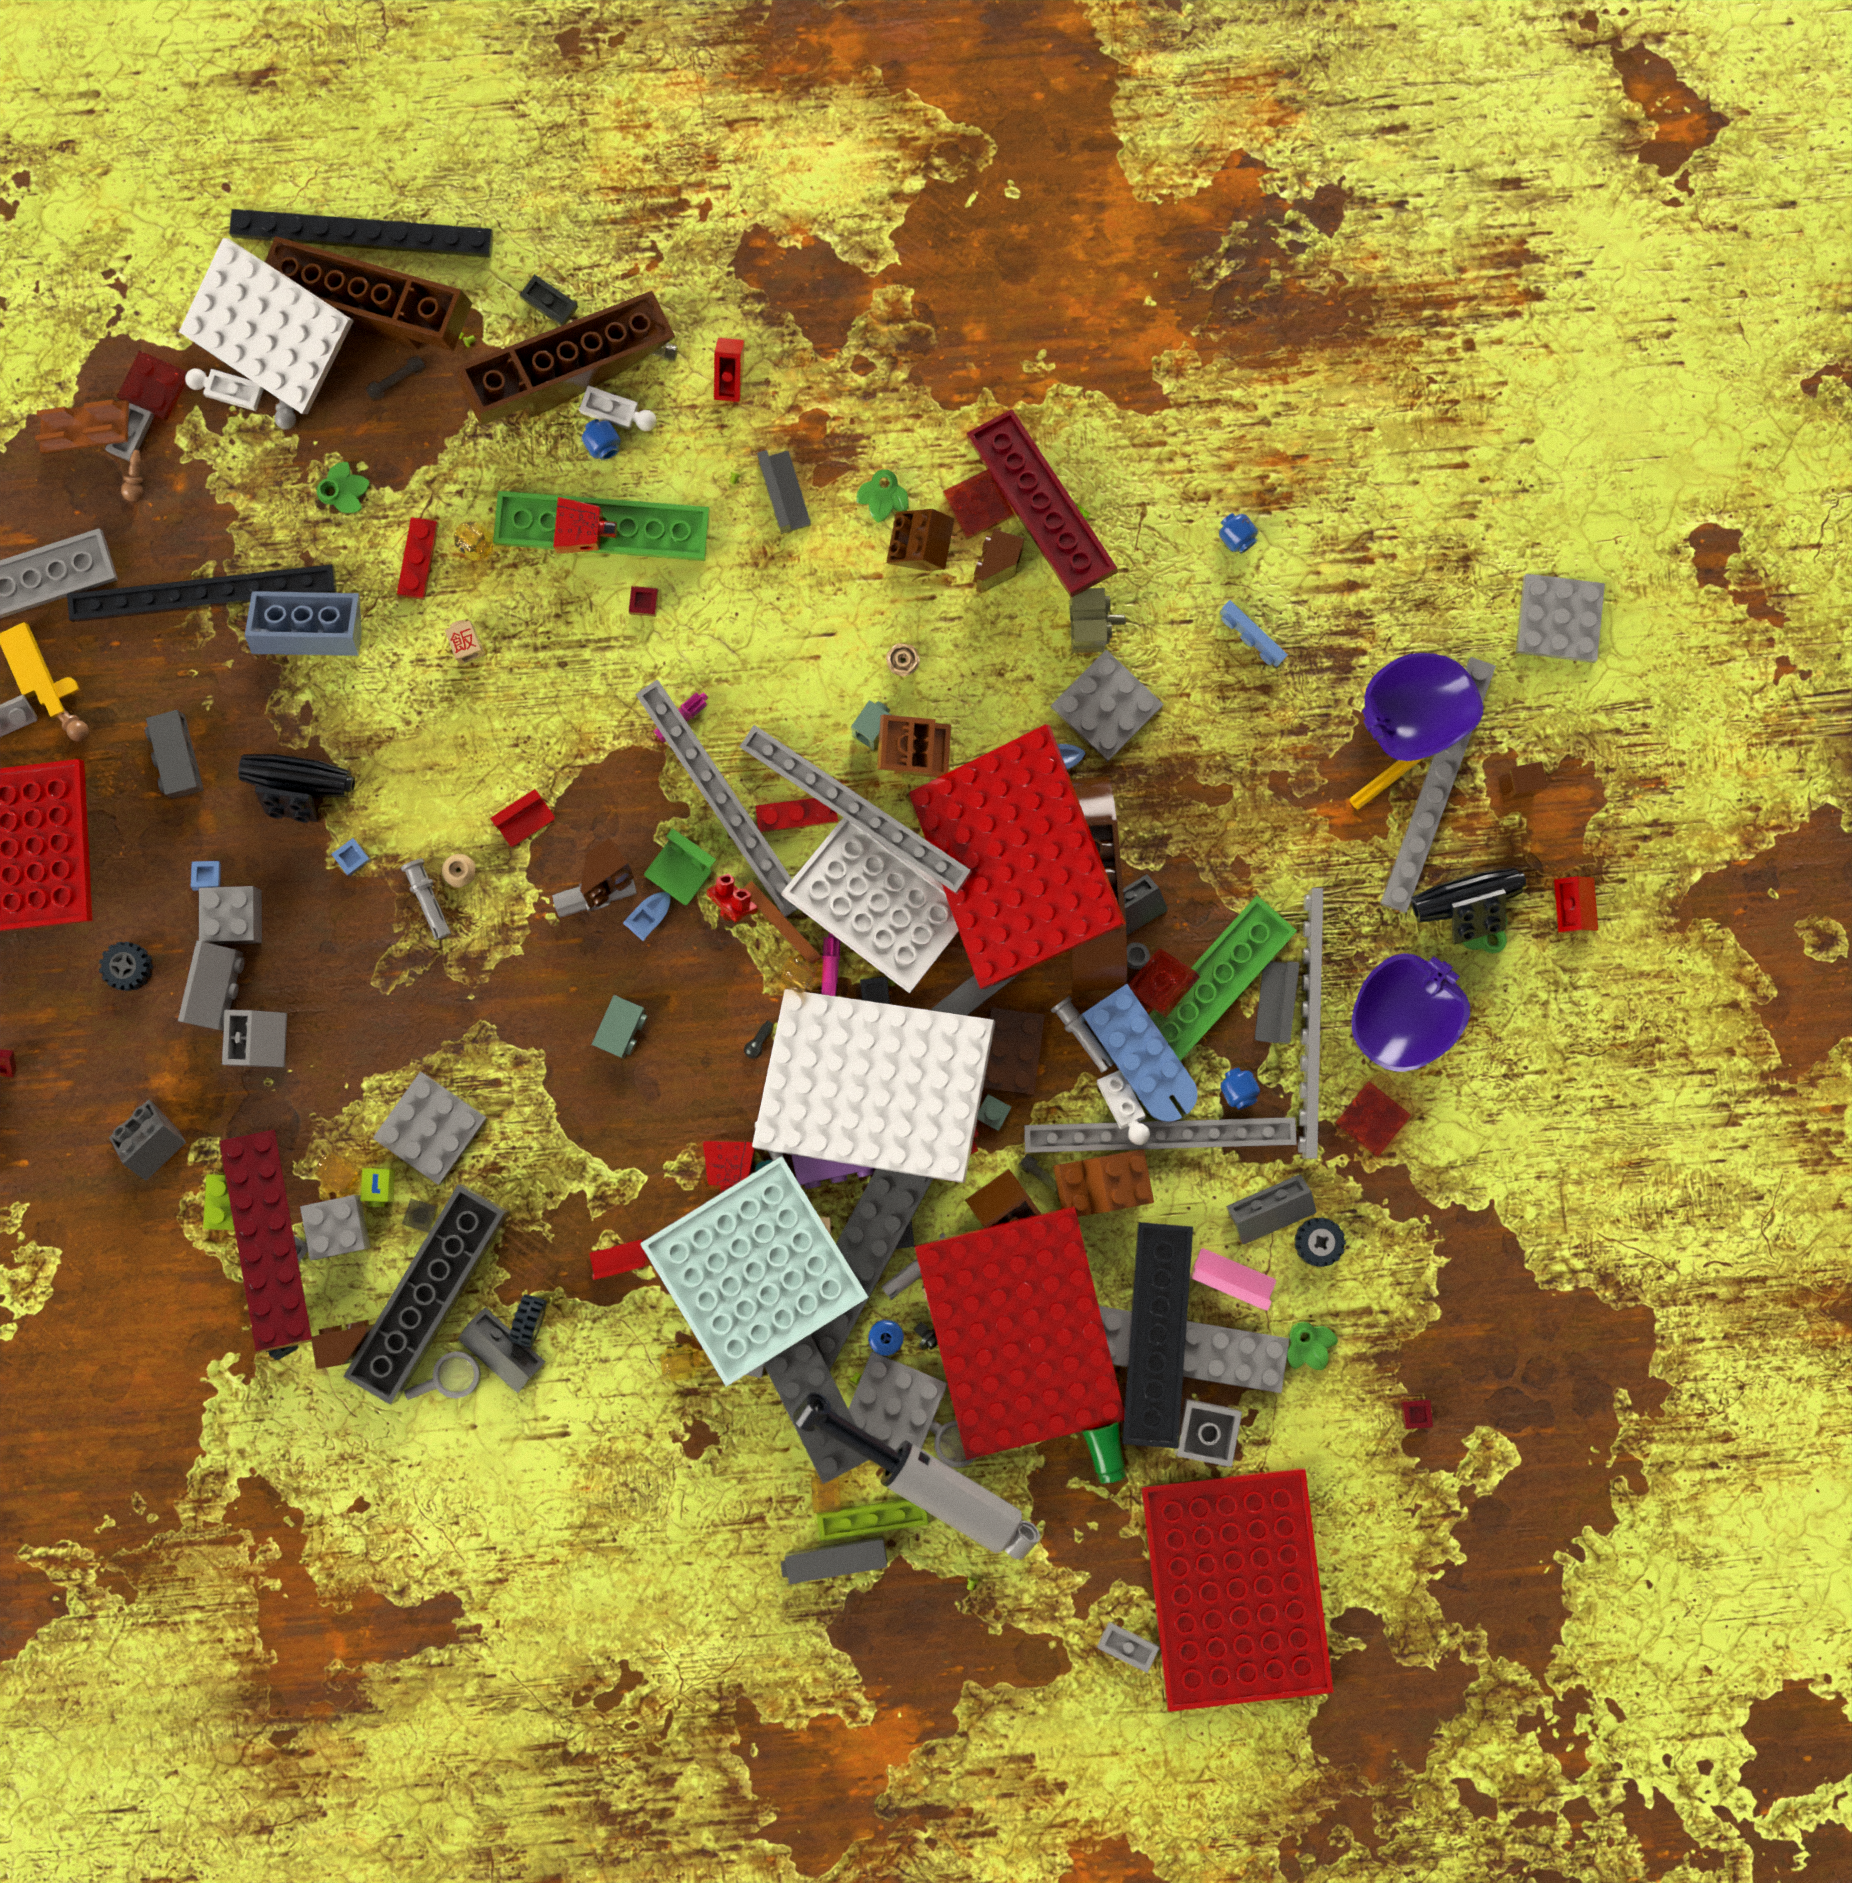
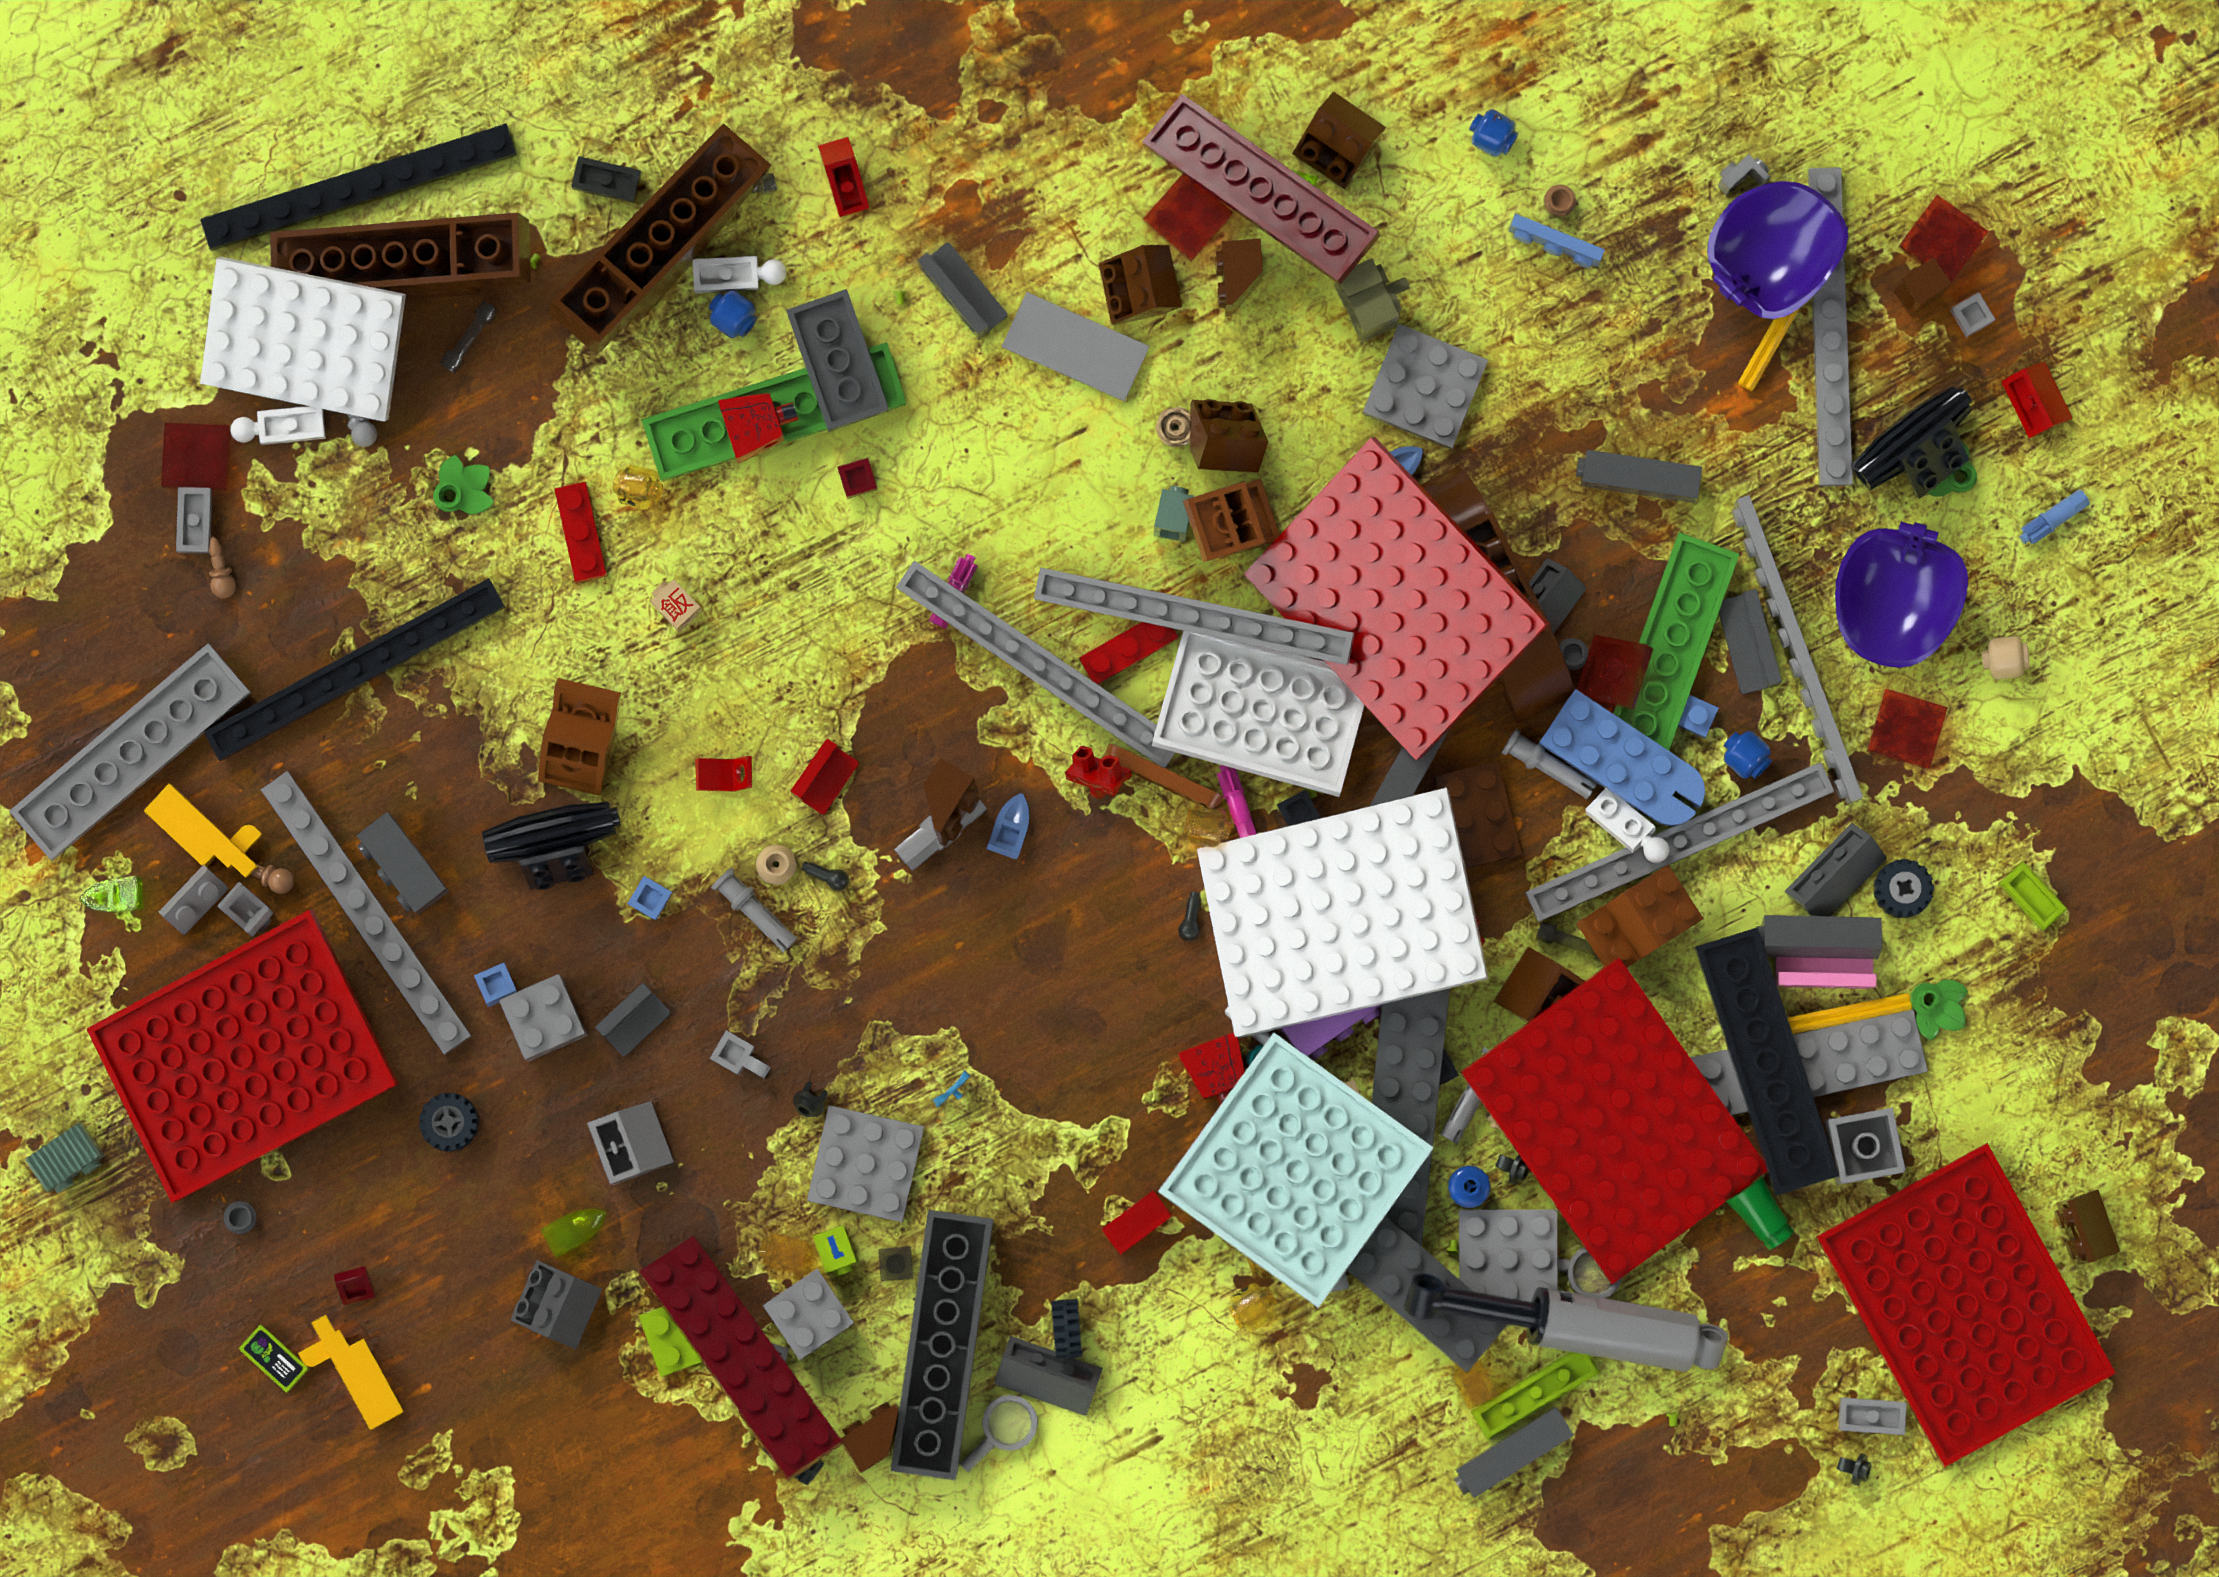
camera: 20 degrees left, 0 degrees up
dark orange brick [35,399,129,454] -> none
light grey slope [178,941,245,1031] -> none
sand blue slope [245,591,362,656] -> none
sand green piece [592,995,648,1059] -> none
bright green bracket [644,828,718,906] -> none
bright green plate [856,469,909,523] -> none
sand green plate [977,1094,1011,1131] -> none
dark red plate [1401,1399,1433,1430] -> none
light grey plate [1516,574,1605,663] -> none
none -> light grey bracket [218,882,273,937]
none -> light grey plate [261,771,472,1055]
none -> dark orange bracket [538,678,621,796]
none -> clear neon green plate [540,1209,607,1258]
none -> dark grey panel [595,983,670,1056]
none -> red bracket [695,756,752,792]
none -> light grey plate [710,1030,771,1079]
none -> dark grey plate [786,289,889,432]
none -> pearl dark grey plate [792,1081,828,1117]
none -> pearl dark grey piece [801,861,849,892]
none -> dark azure piece [932,1070,970,1108]
none -> light grey piece [1002,292,1149,402]
none -> reddish brown slope [1190,399,1268,473]
none -> reddish brown slope [1292,91,1386,189]
none -> medium nougat plate [1544,185,1576,217]
none -> dark grey brick [1576,450,1702,503]
none -> medium blue plate [1678,695,1718,739]
none -> light grey bracket [1718,154,1770,195]
none -> dark grey brick [1756,915,1882,959]
none -> yellow axle [1787,993,1912,1035]
none -> pearl dark grey plate [1837,1453,1871,1486]
none -> clear red plate [1898,194,1989,283]
none -> light grey plate [1950,293,1996,338]
none -> tan head [1982,636,2030,680]
none -> lime tile [1998,862,2067,931]
none -> medium blue piece [2019,489,2090,544]
none -> reddish brown slope [2055,1189,2120,1265]

